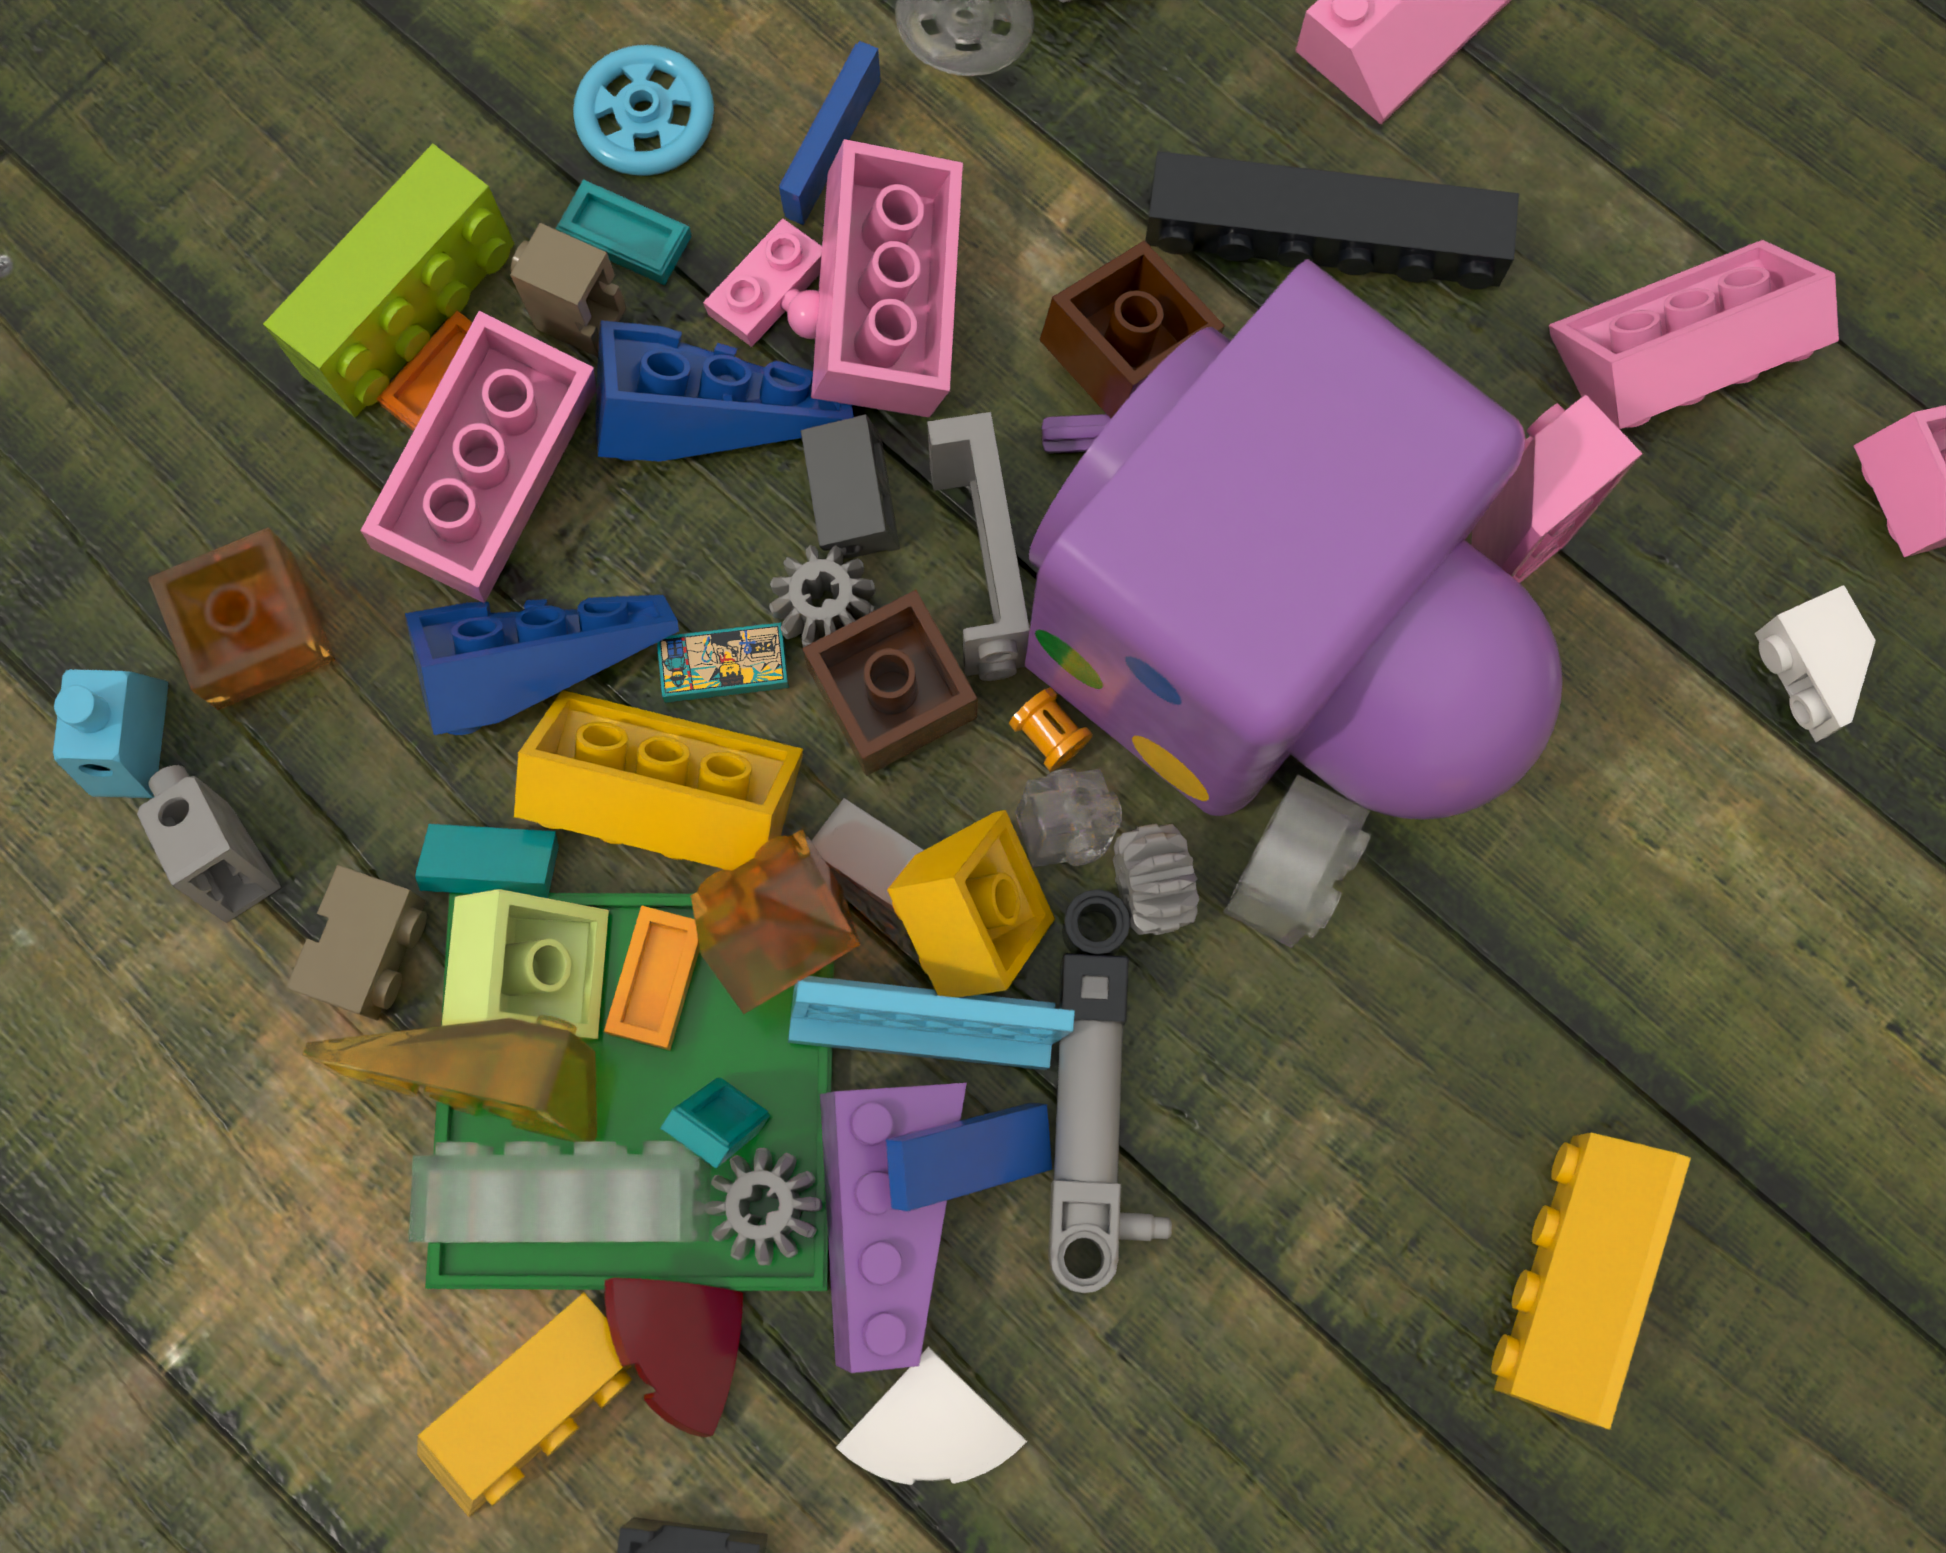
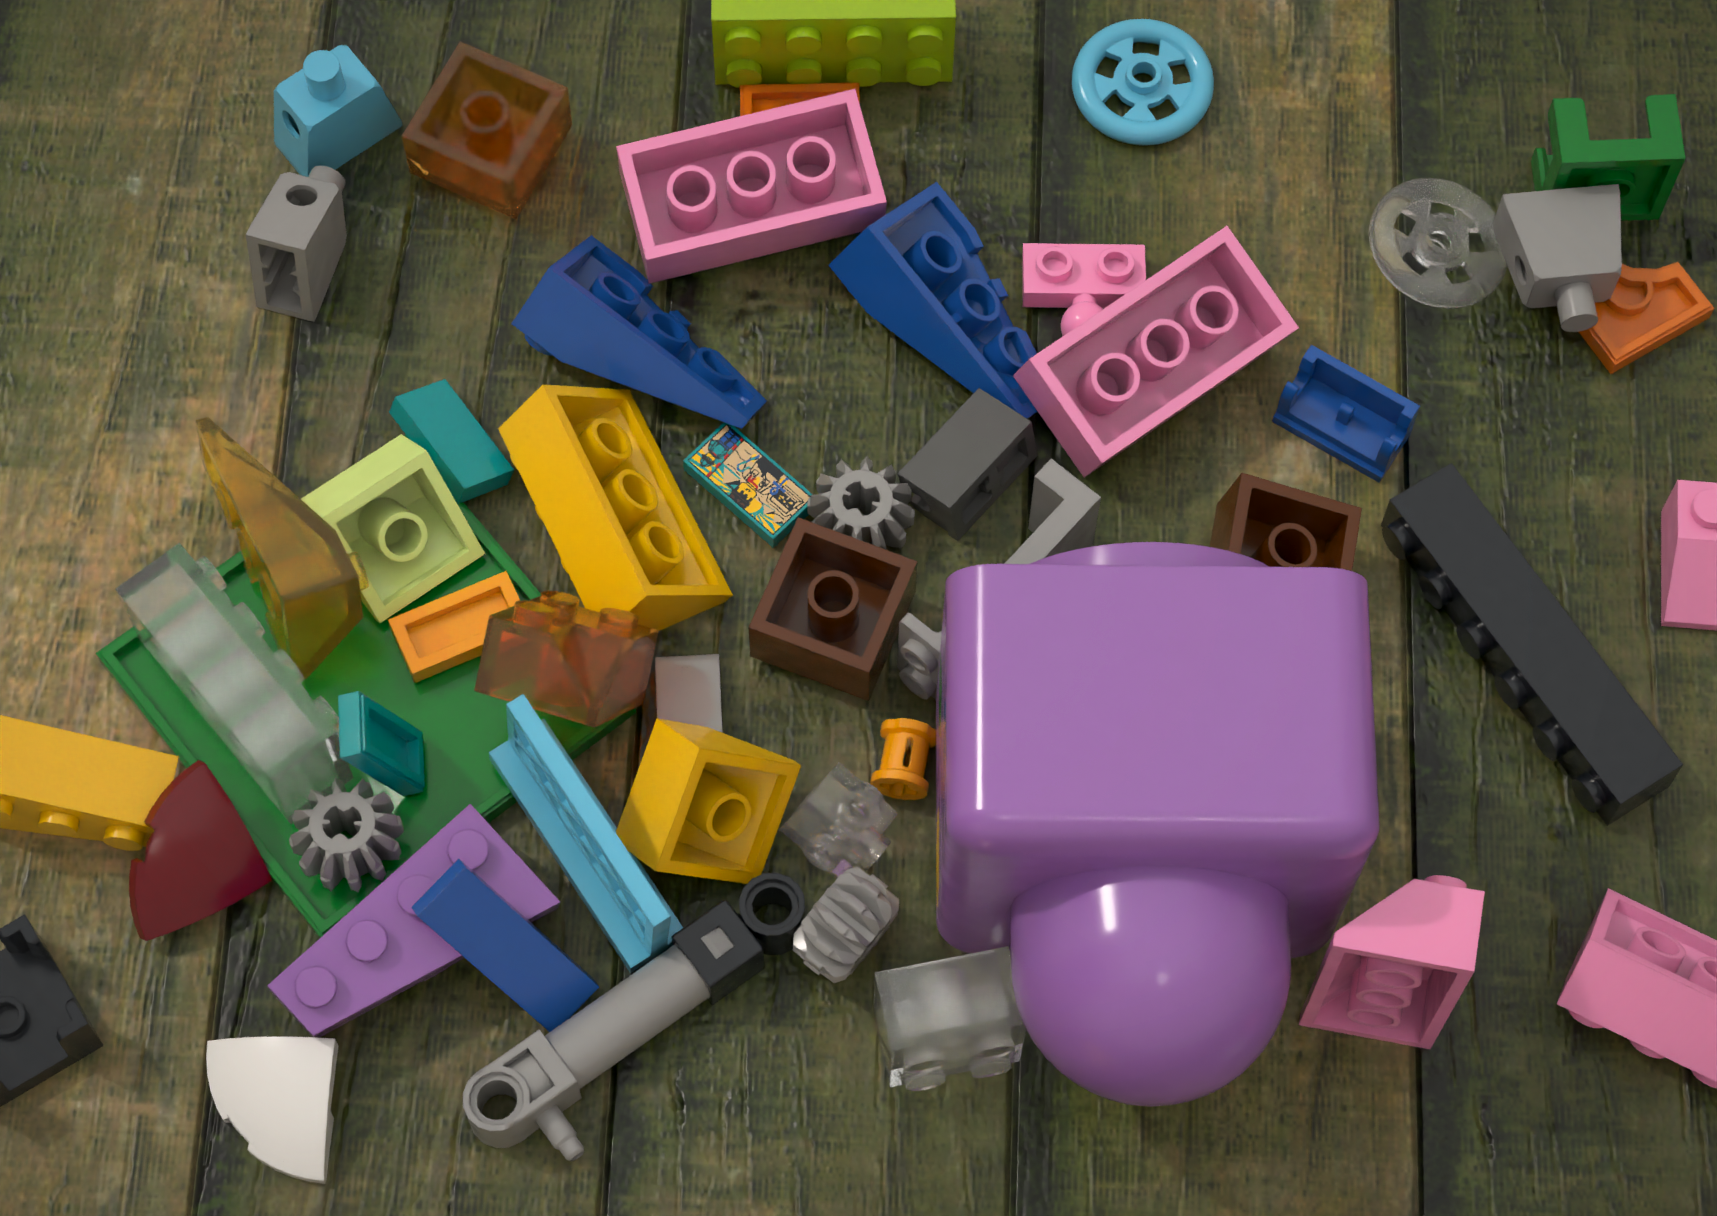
camera: 50 degrees right, 10 degrees down
dark tan brick [286,865,427,1021] -> none
dark tan brick [510,223,627,357] -> none
teal tile [556,179,692,285] -> none
blue tile [779,41,881,226] -> none
none -> blue hinge [1272,345,1420,483]

